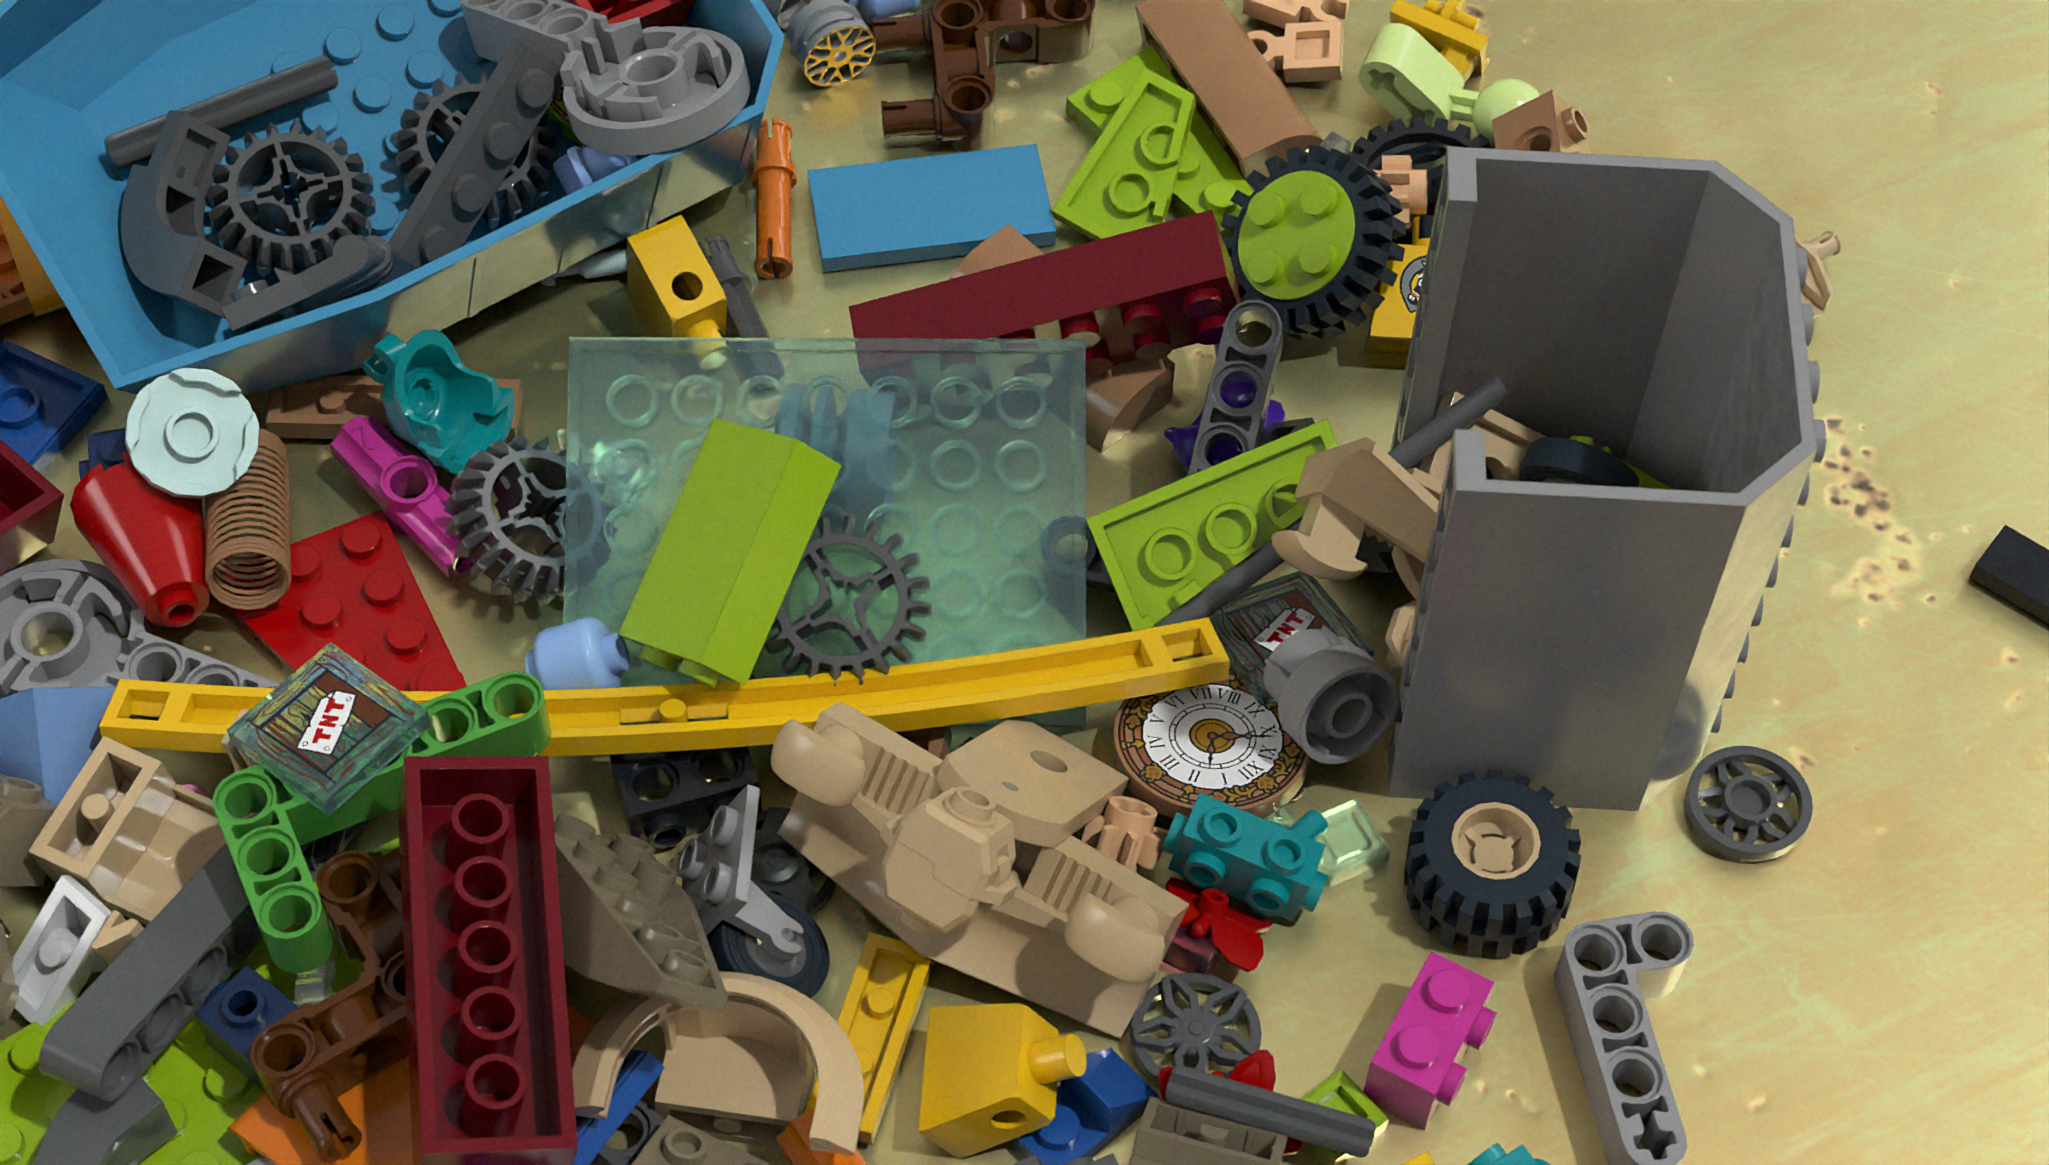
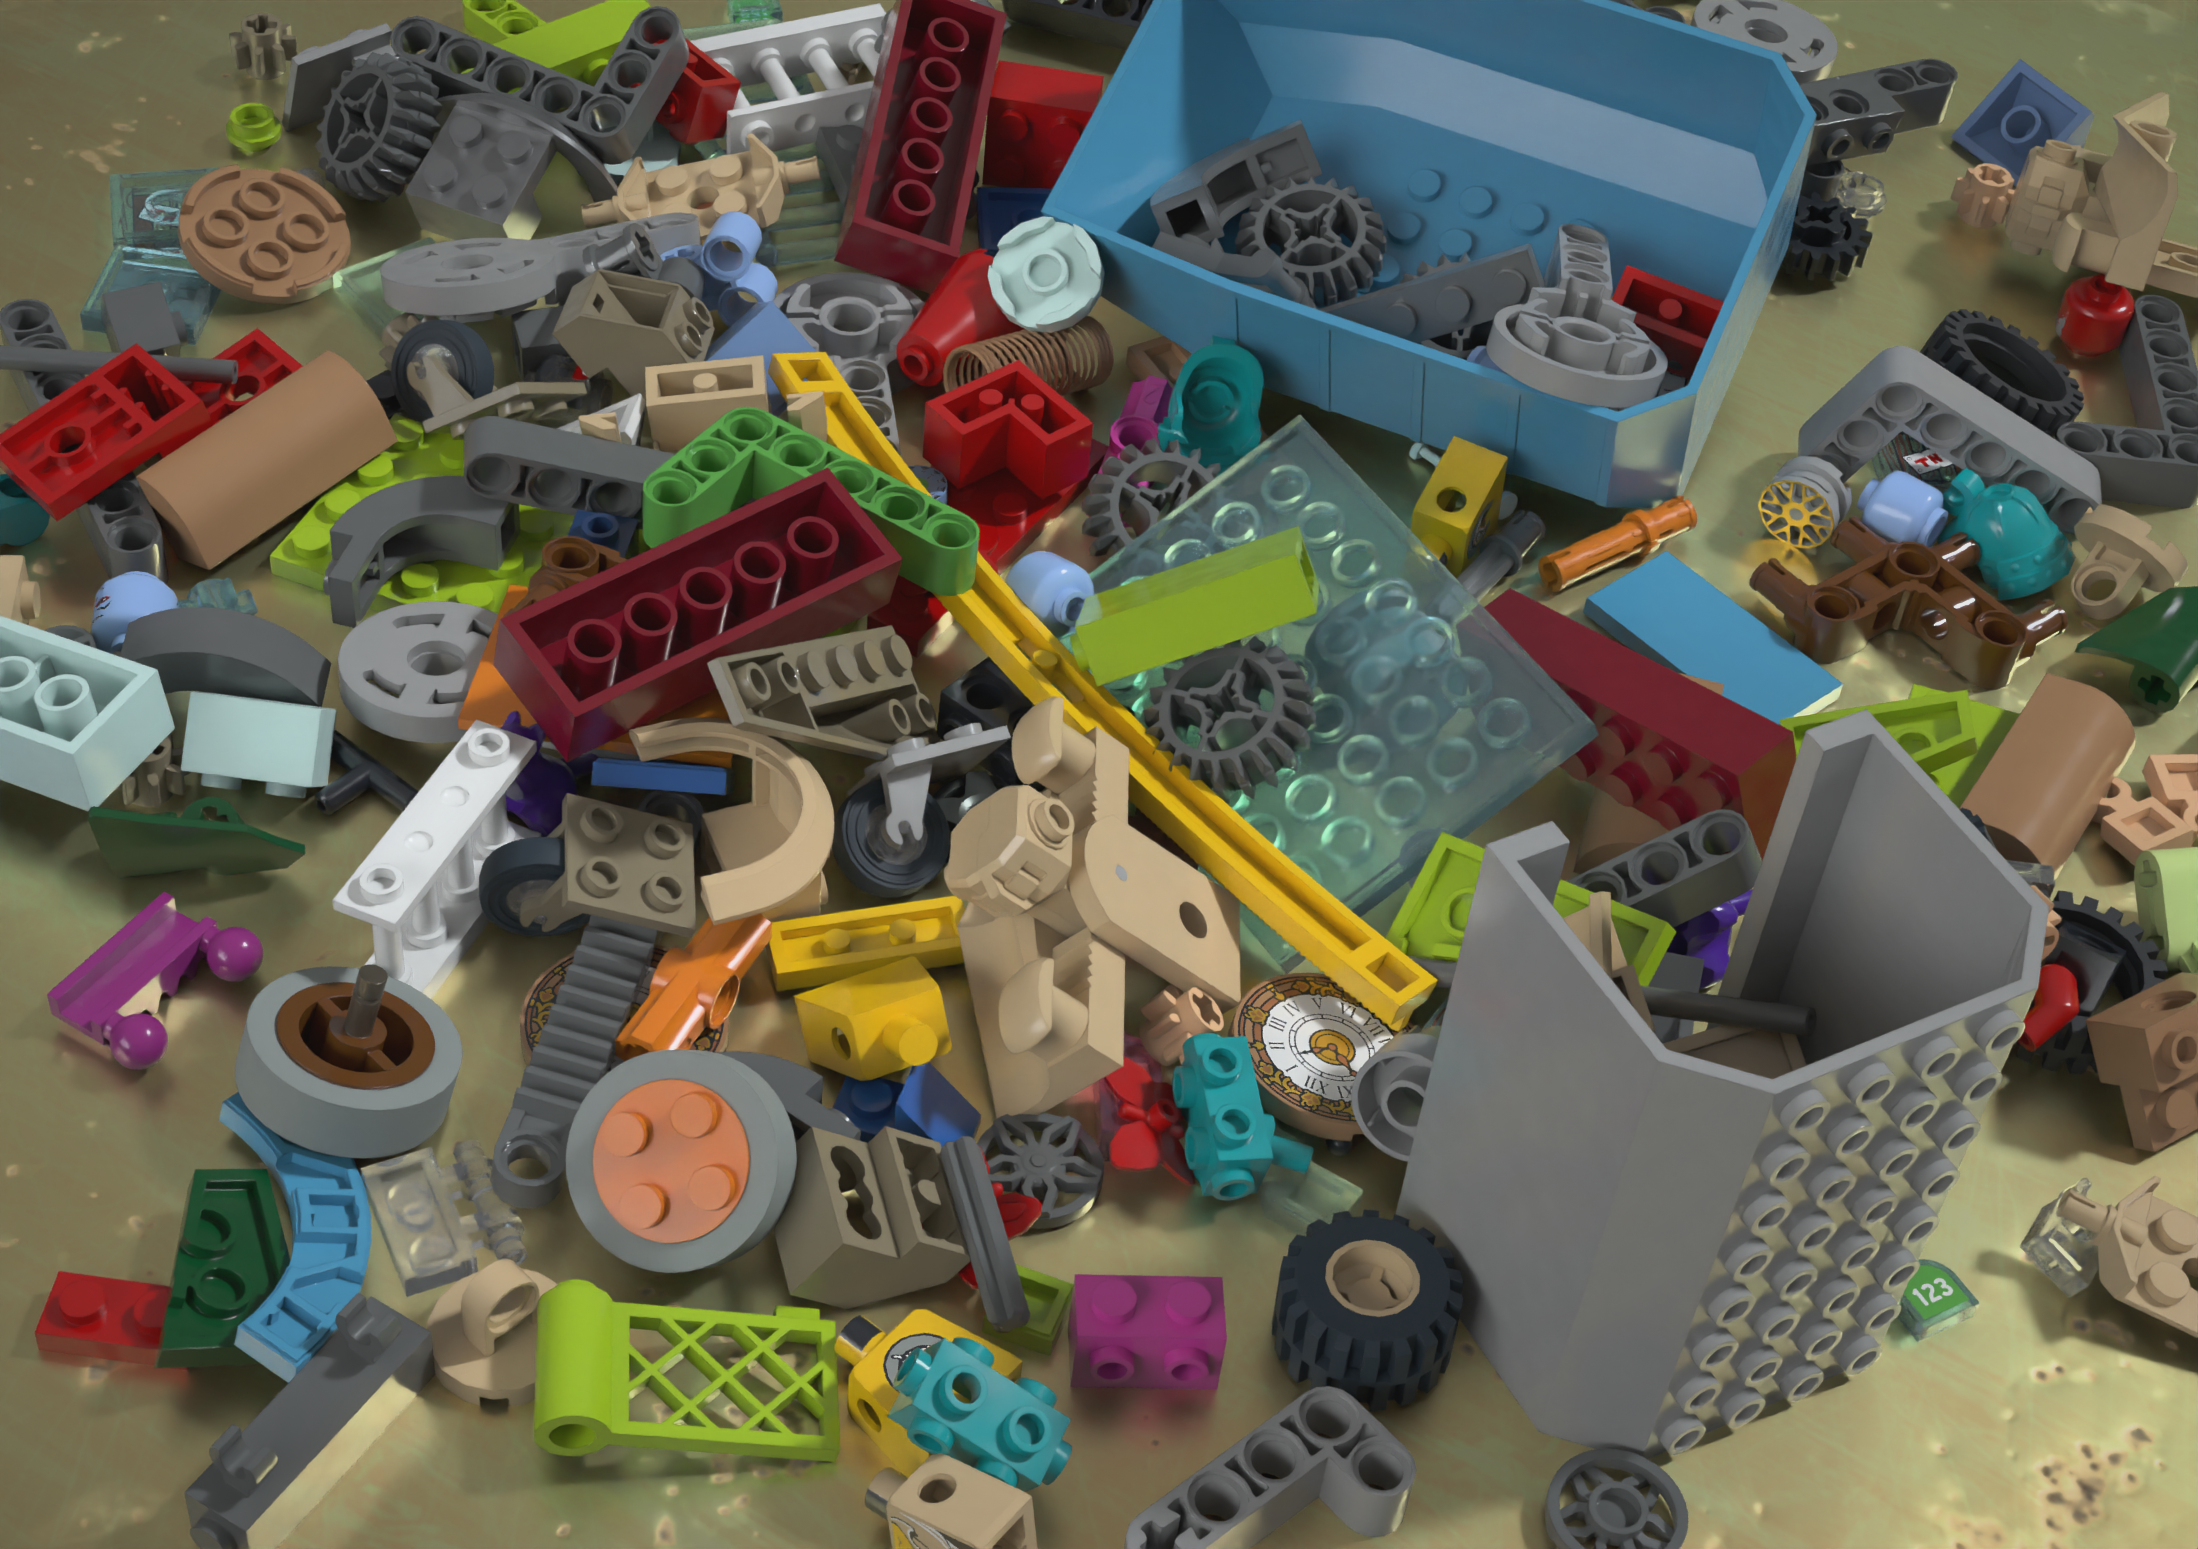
camera: 55 degrees right, 10 degrees down
dark grey axle [104,56,338,170] -> none
clear light blue tile [227,642,431,816] -> none
none -> red brick [922,360,1093,499]

